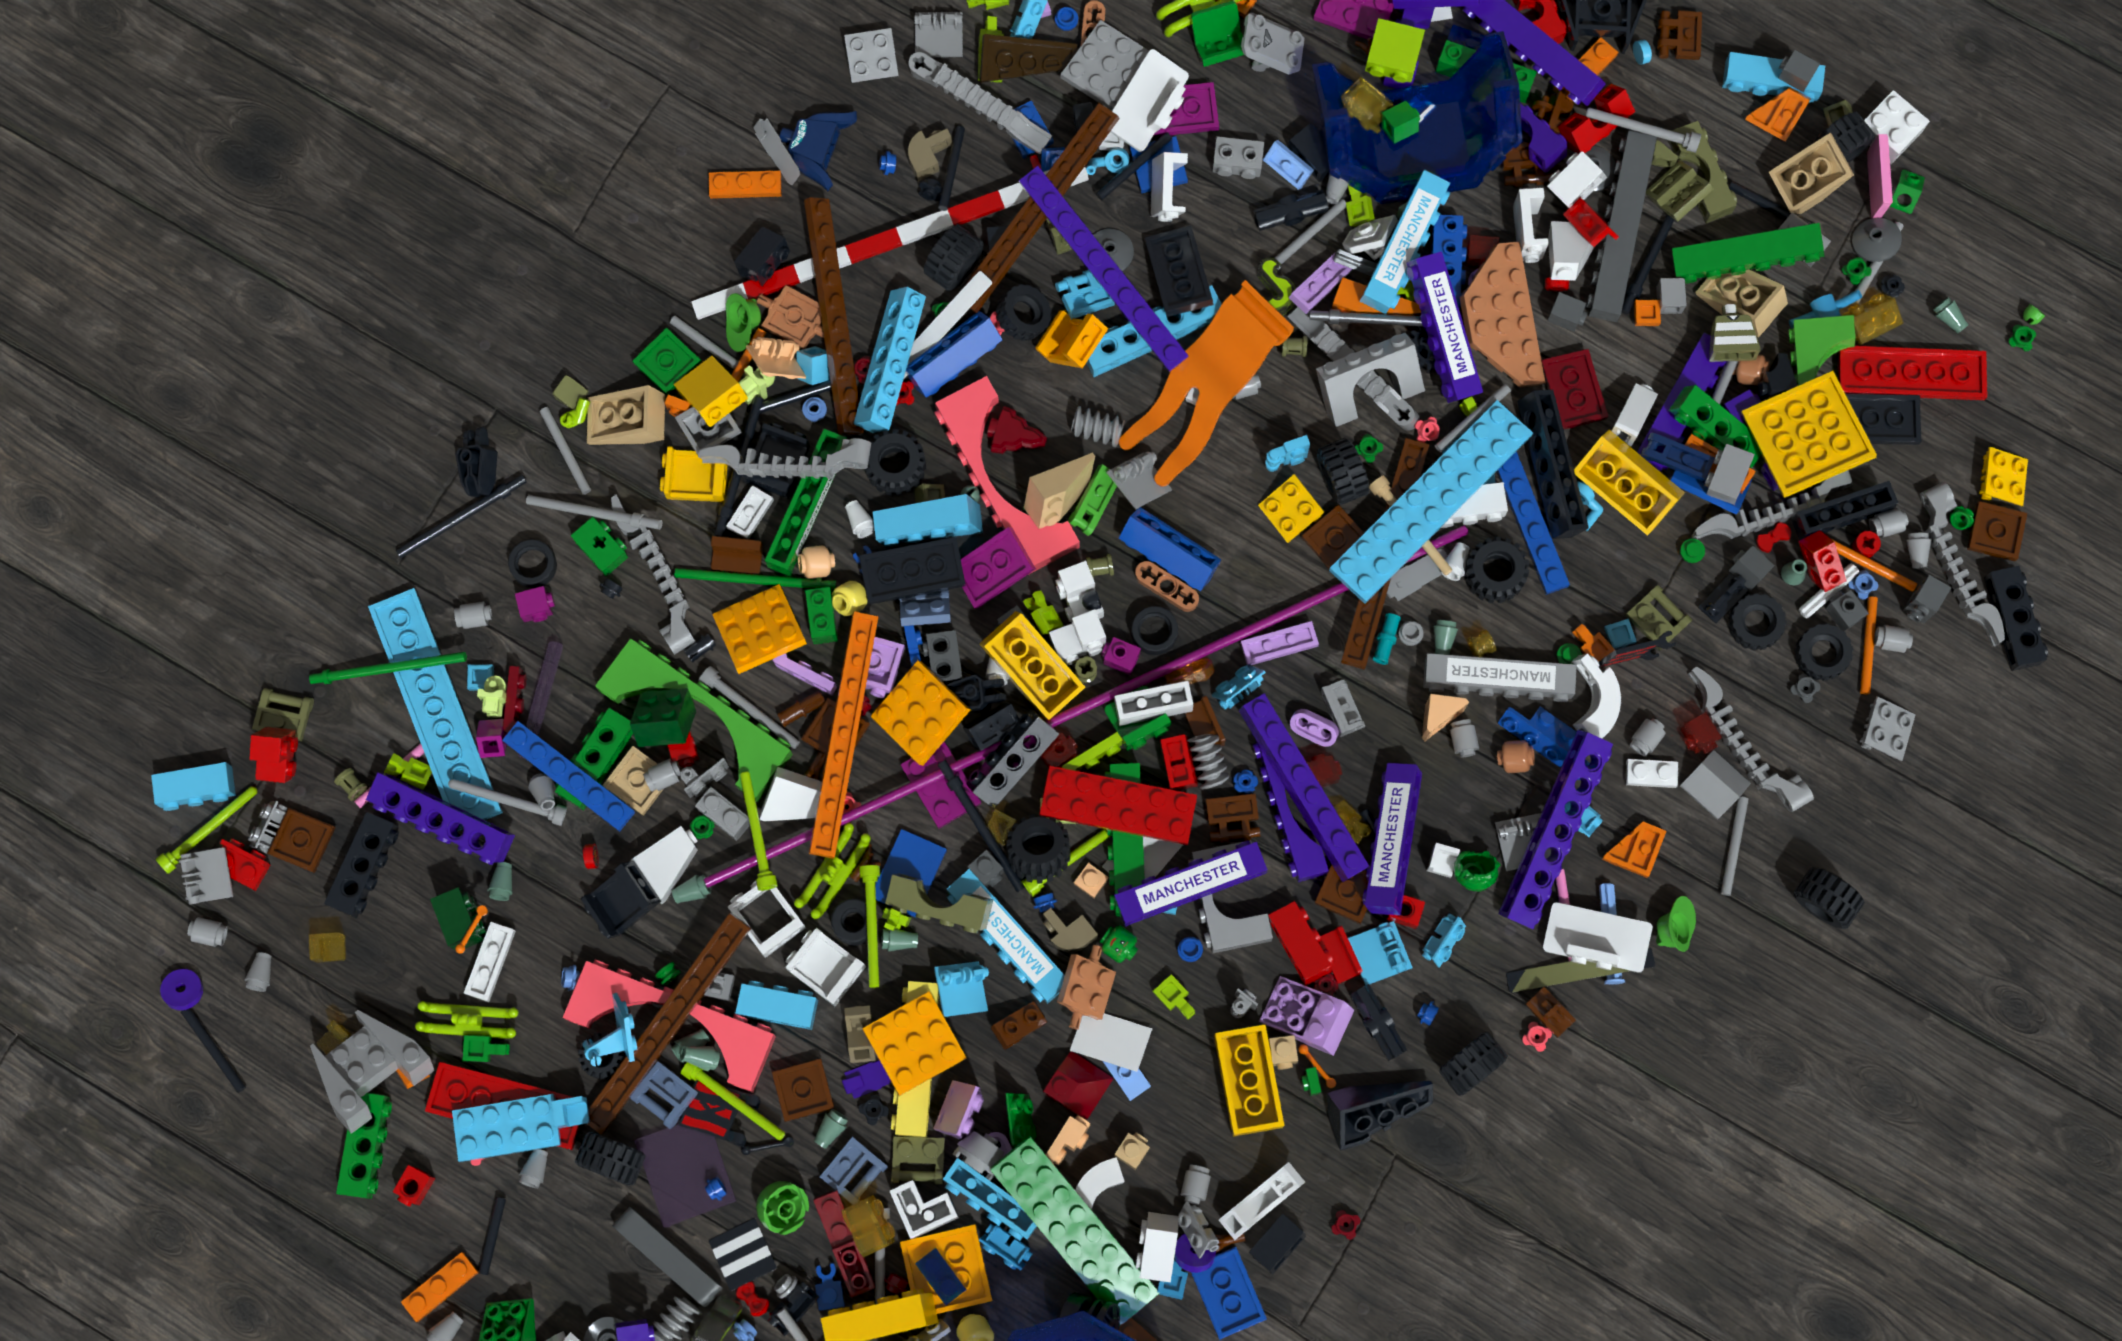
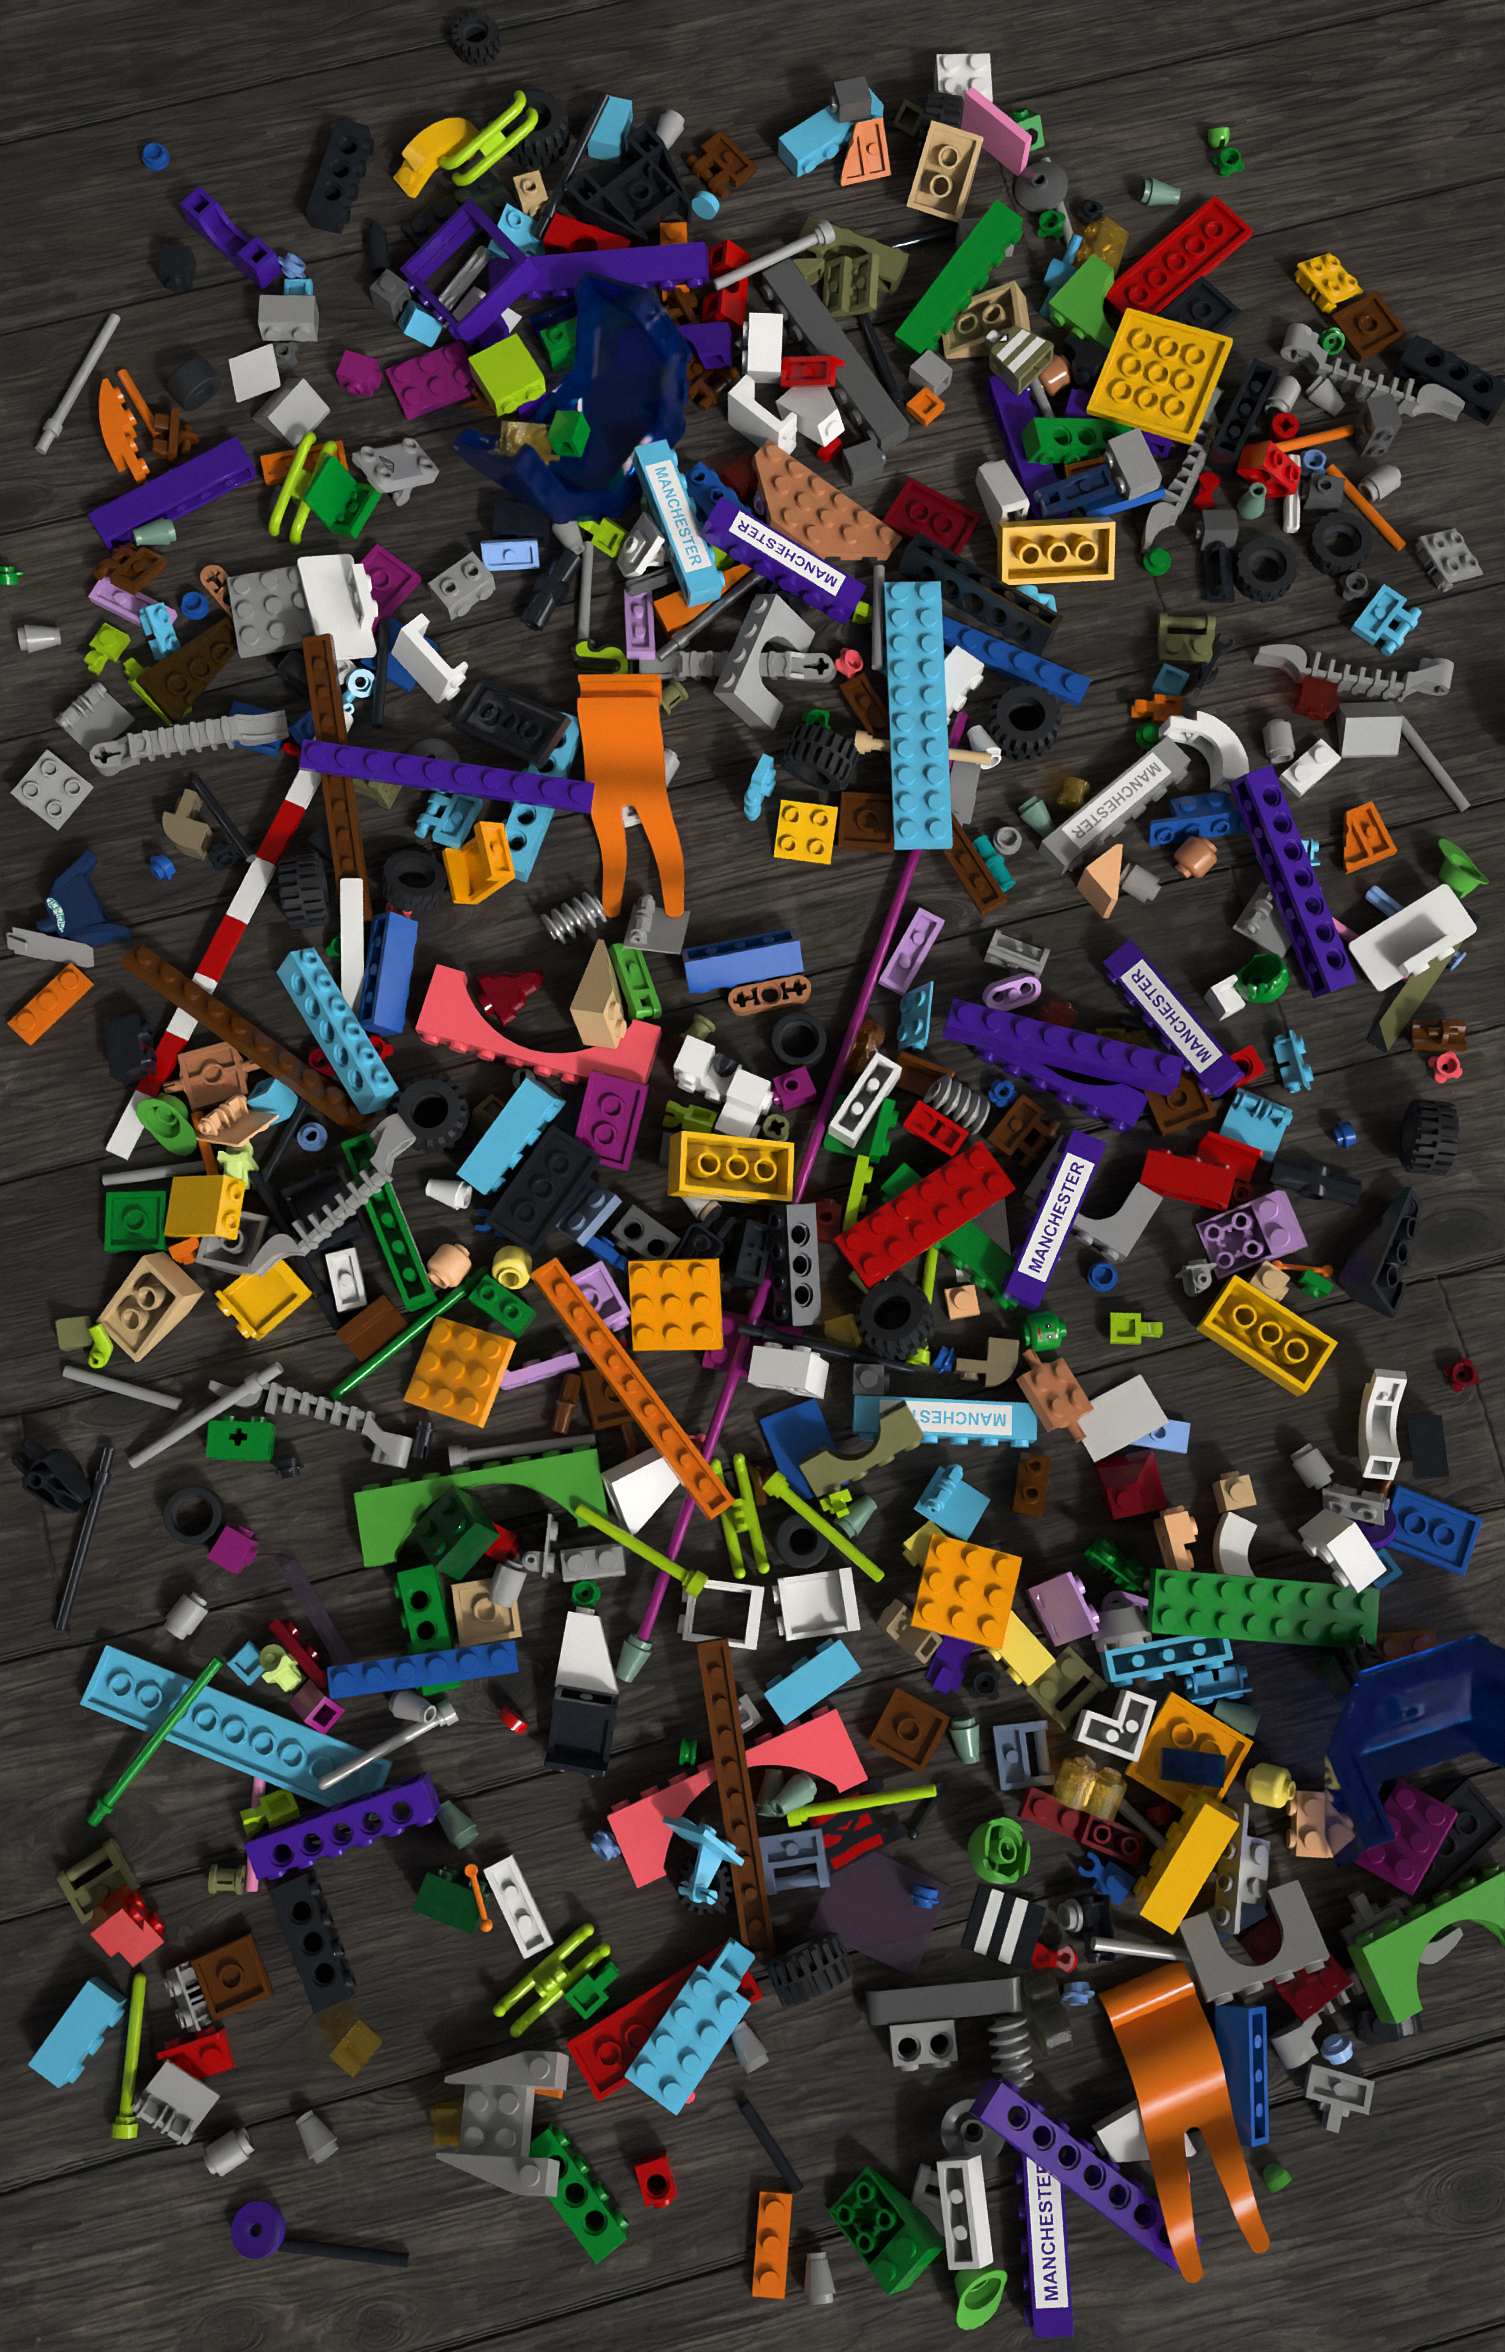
camera: 50 degrees left, 0 degrees up
none -> white brick [748,1342,829,1399]
none -> light grey brick [888,2018,958,2071]
none -> sand green cone [1212,1698,1262,1736]
none -> medium azure plate [1351,584,1421,656]

